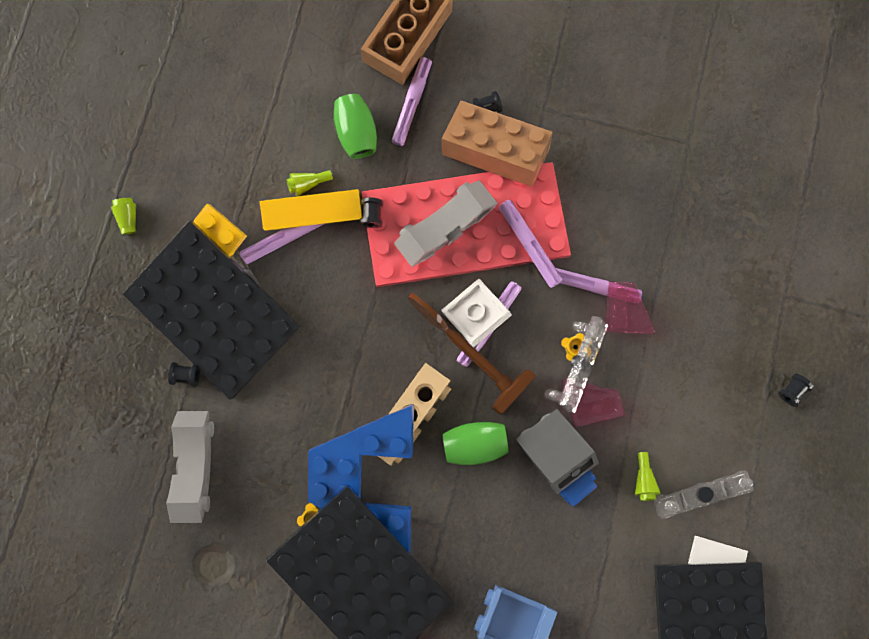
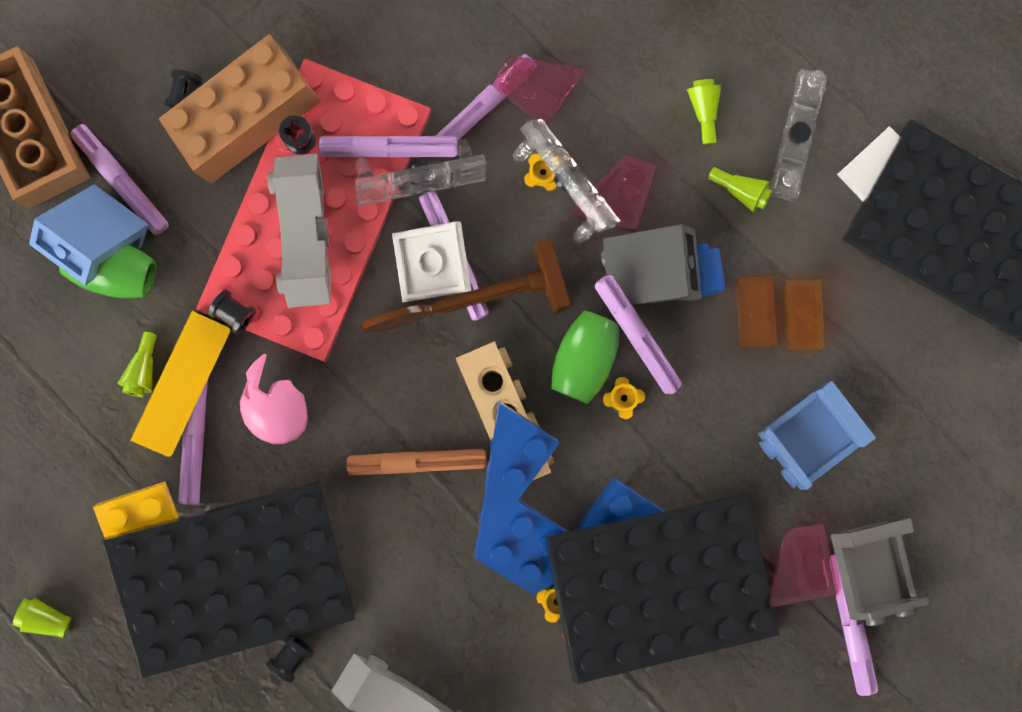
camera: 55 degrees left, 5 degrees up
none -> medium blue panel [29,184,149,286]
none -> bright pink helmet [240,354,308,444]
none -> black bush [279,115,316,155]
none -> nougat axle [346,449,486,475]
none -> clear piece [355,139,487,206]
none -> lavender axle [595,275,682,394]
none -> yellow plate [603,377,645,419]
none -> lime cone [687,79,721,145]
none -> clear orange plate [736,276,777,348]
none -> clear orange plate [783,279,825,351]

